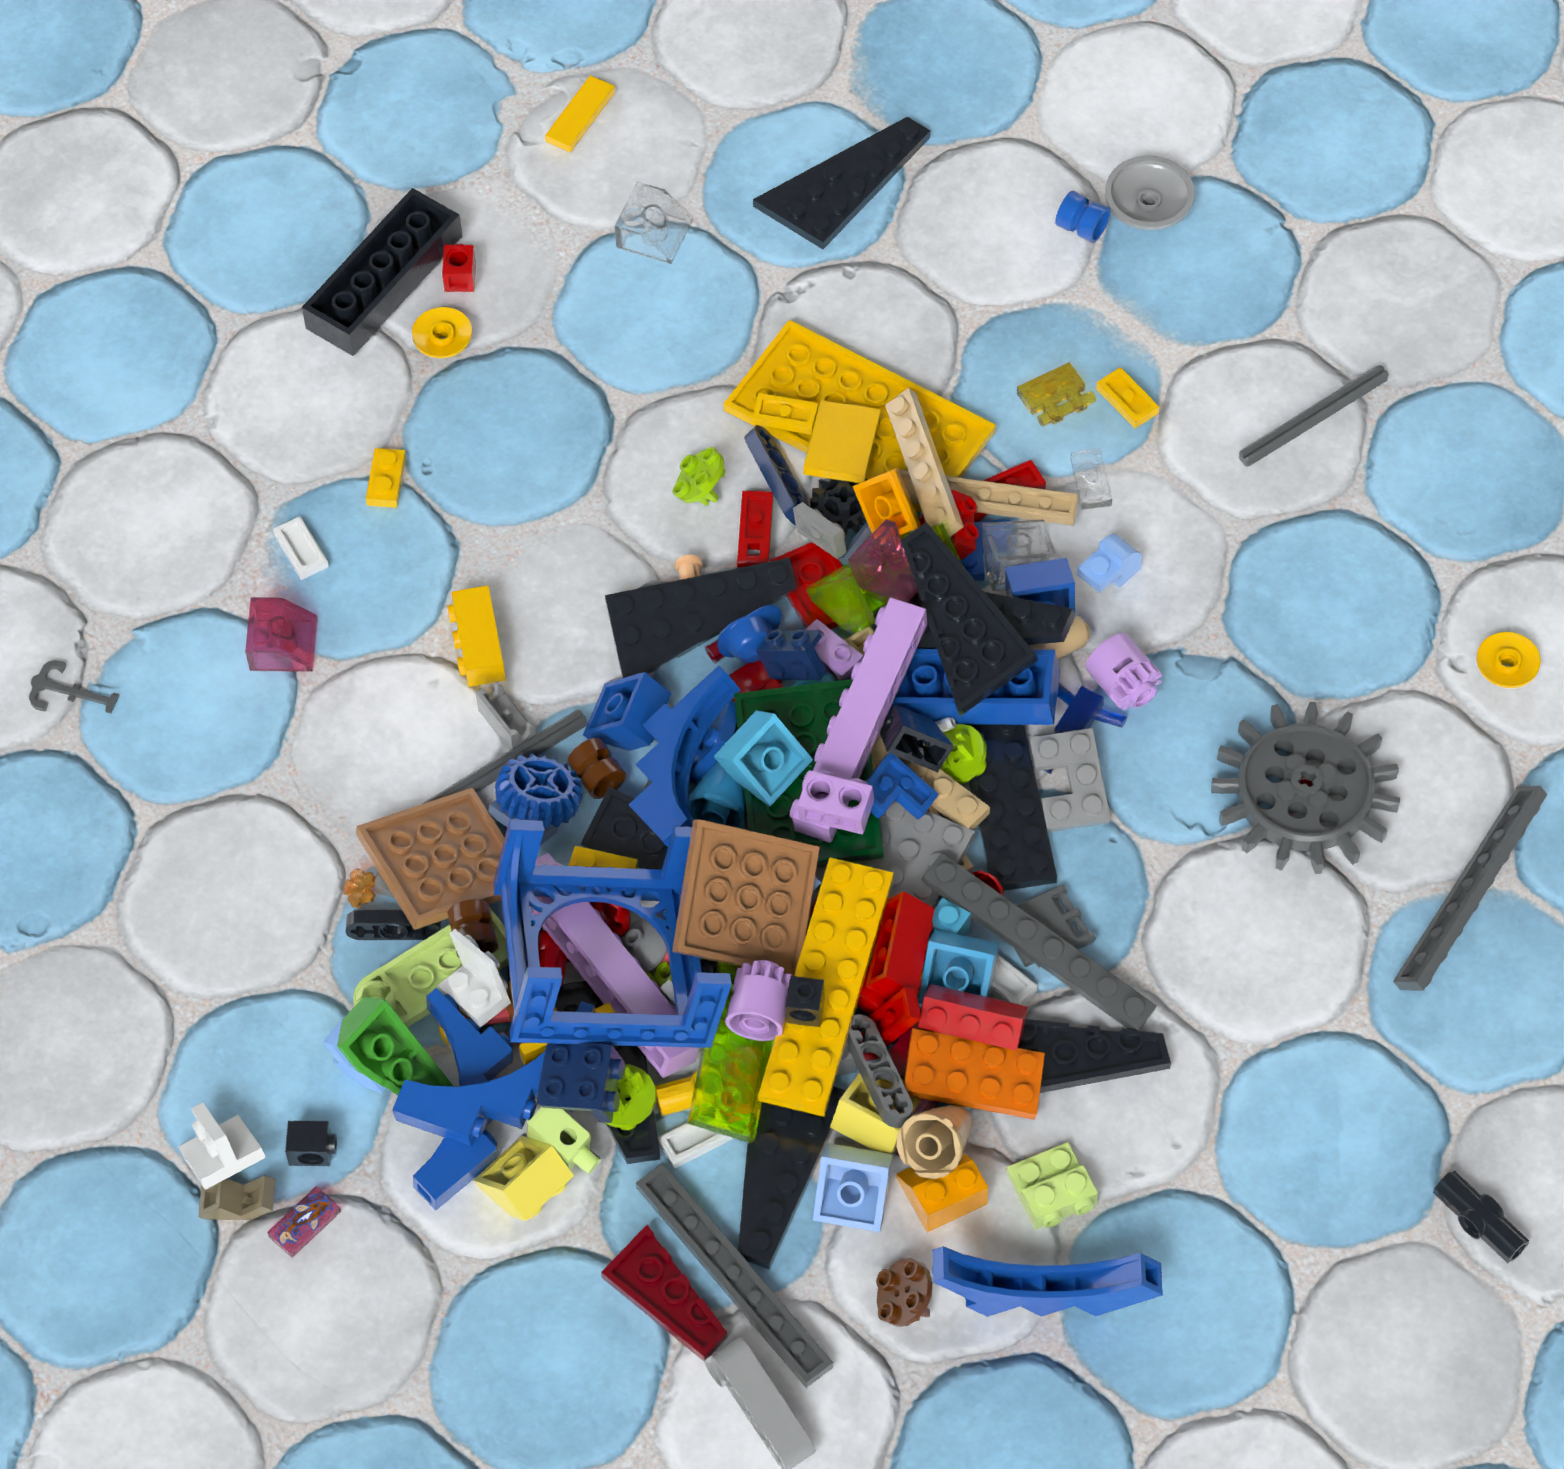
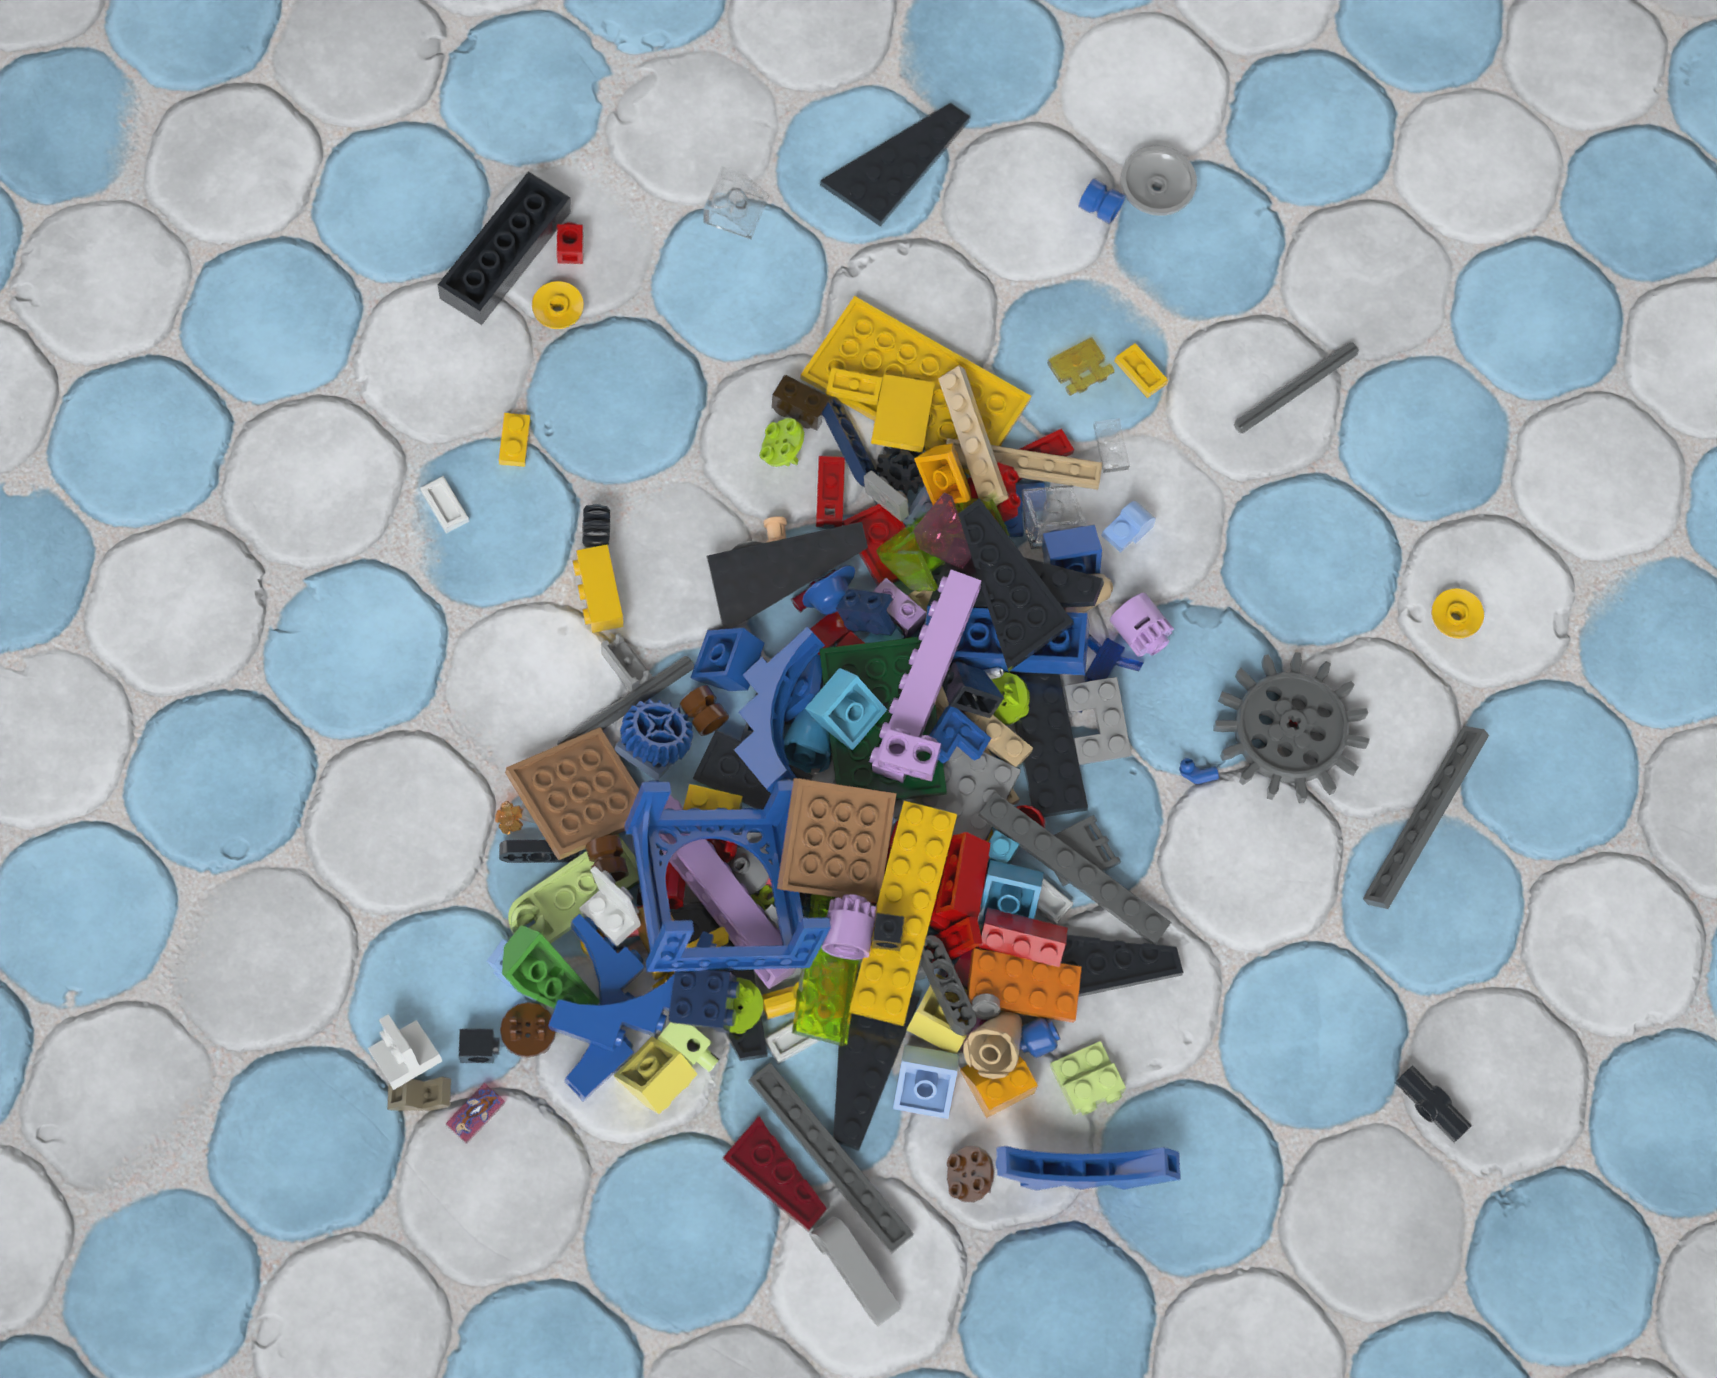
camera: 10 degrees left, 10 degrees up
dark grey piece [29,660,120,714] -> none
clear pink slope [245,597,318,672] -> none
yellow tile [545,75,615,153] -> none
none -> reddish brown plate [500,1002,556,1058]
none -> black gear [582,504,610,548]
none -> dark brown bracket [771,375,830,431]
none -> light grey tile [972,994,1000,1020]
none -> blue head [1020,1017,1061,1058]
none -> blue arm [1179,758,1219,784]

